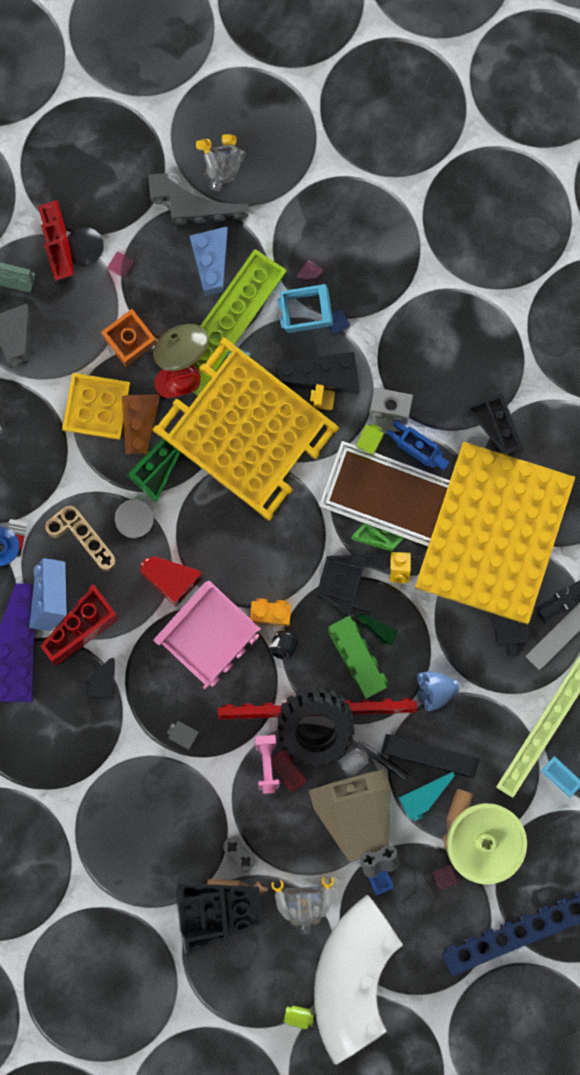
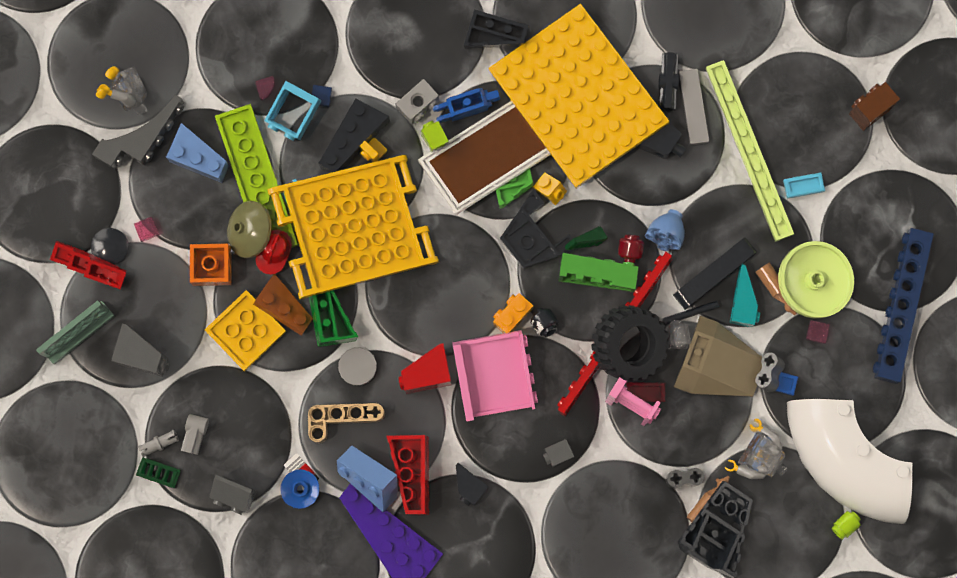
camera: 45 degrees left, 0 degrees up
none -> dark red head [618,235,644,263]

